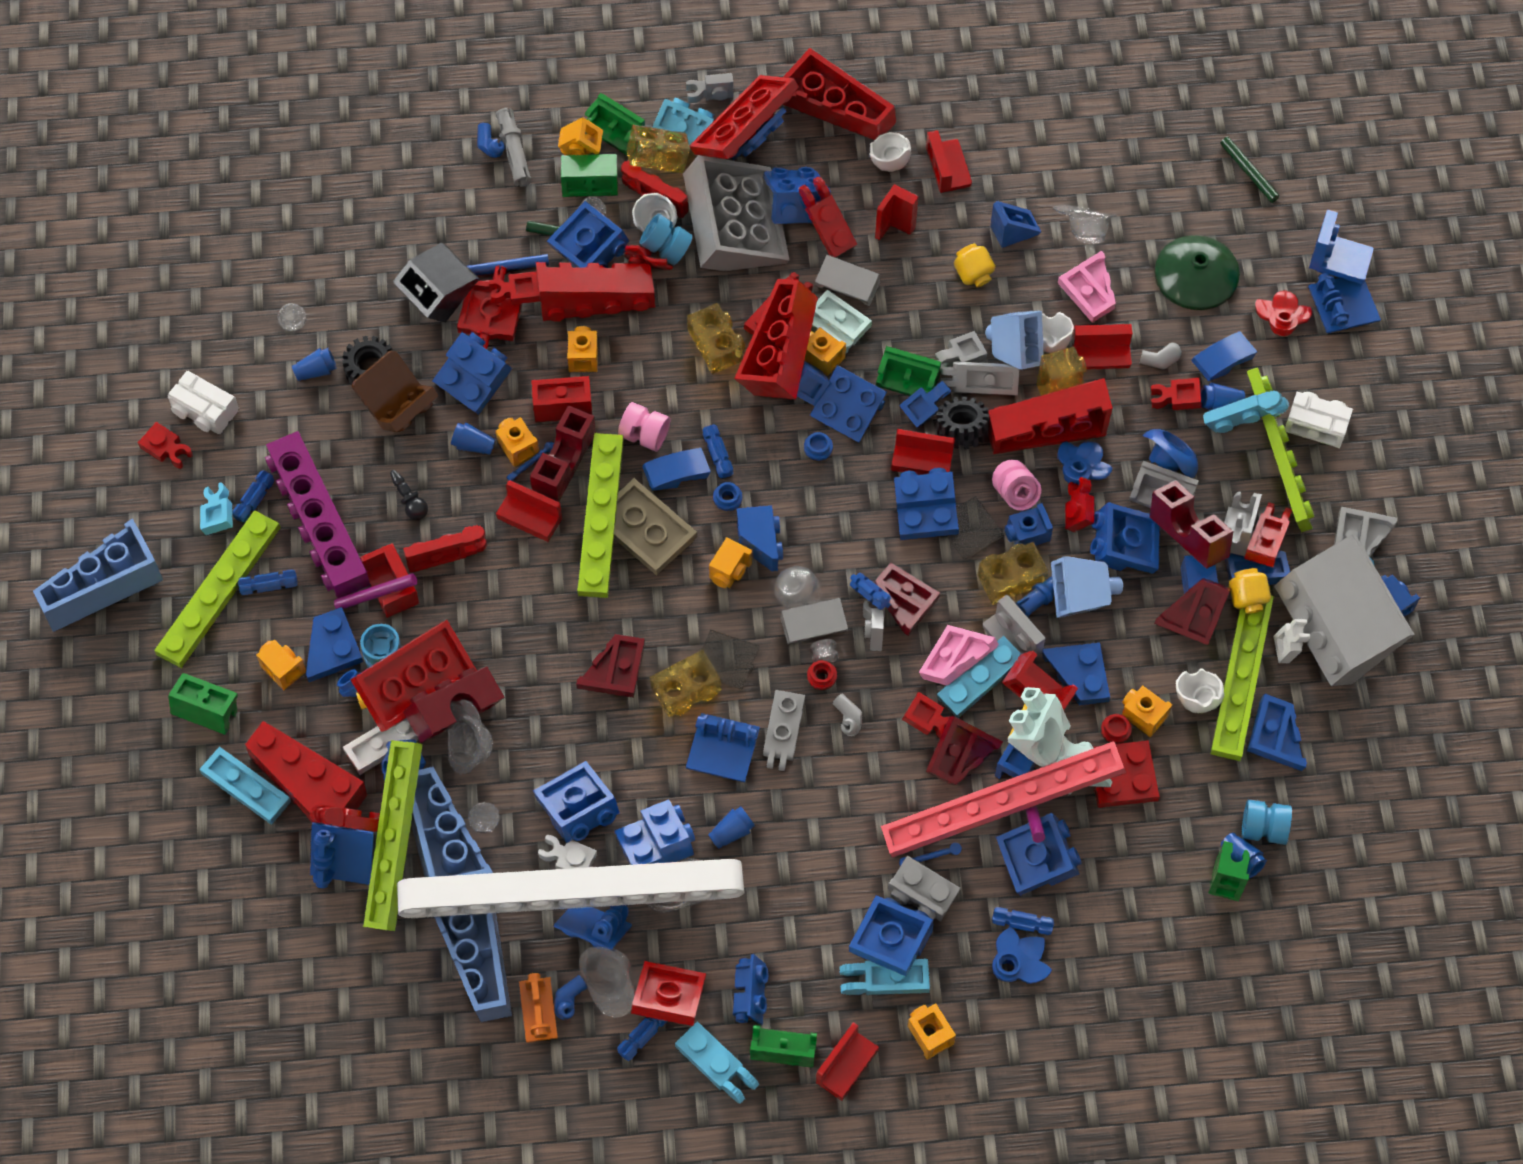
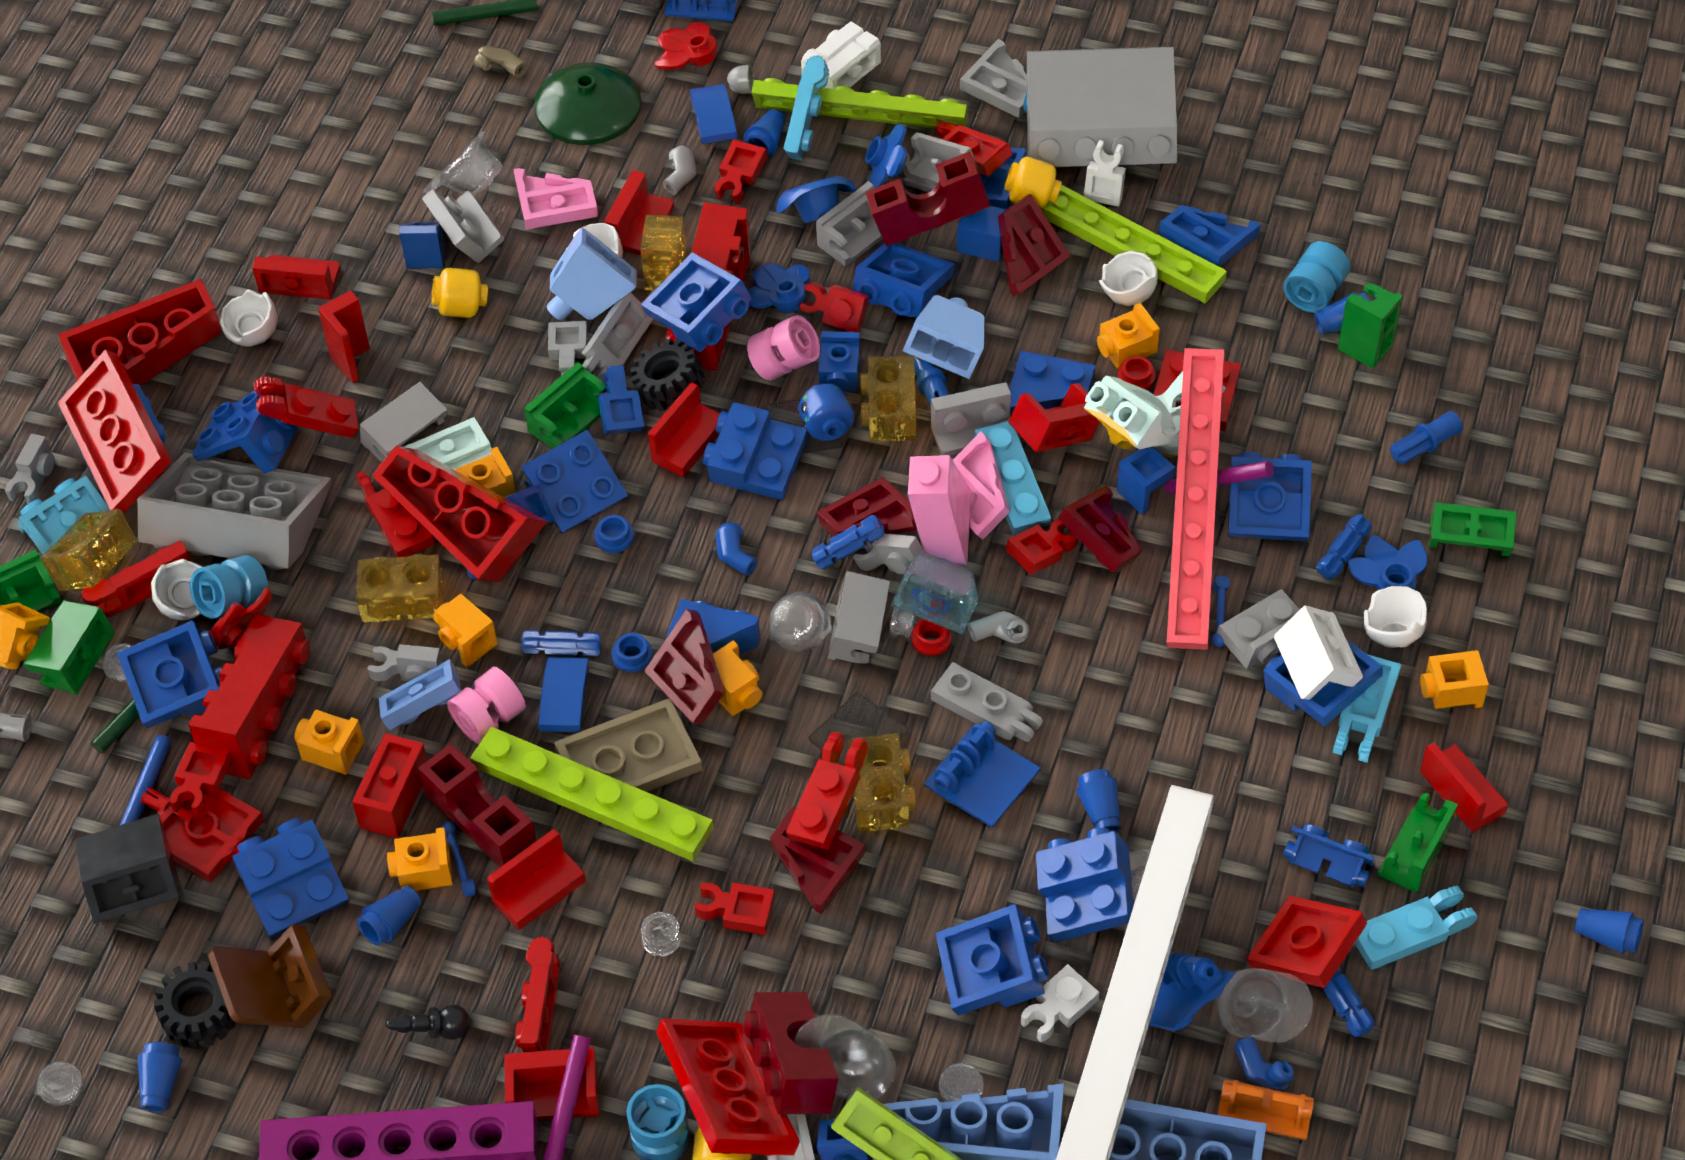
camera: 65 degrees left, 10 degrees down
none -> light grey plate [368,644,443,681]
none -> medium blue plate [379,659,461,731]
none -> light grey bracket [422,189,504,263]
none -> light orange brick [433,593,497,668]
none -> dark tan arm [474,45,528,78]
none -> blue plate [641,253,752,352]
none -> clear bush [641,912,681,956]
none -> dark red wing [644,609,725,724]
none -> red plate [695,882,775,935]
none -> blue arm [715,523,758,576]
none -> light grey hinge [727,65,754,94]
none -> red hinge [785,731,868,850]
none -> blue head [798,384,854,441]
none -> blue plate [865,124,907,188]
none -> clear light blue torso [891,552,979,635]
none -> bright pink slope [908,455,971,567]
none -> white panel [1274,605,1363,700]
none -> white hair [1364,586,1427,648]
none -> blue axle [1390,411,1463,464]
none -> green hinge [1428,502,1516,557]

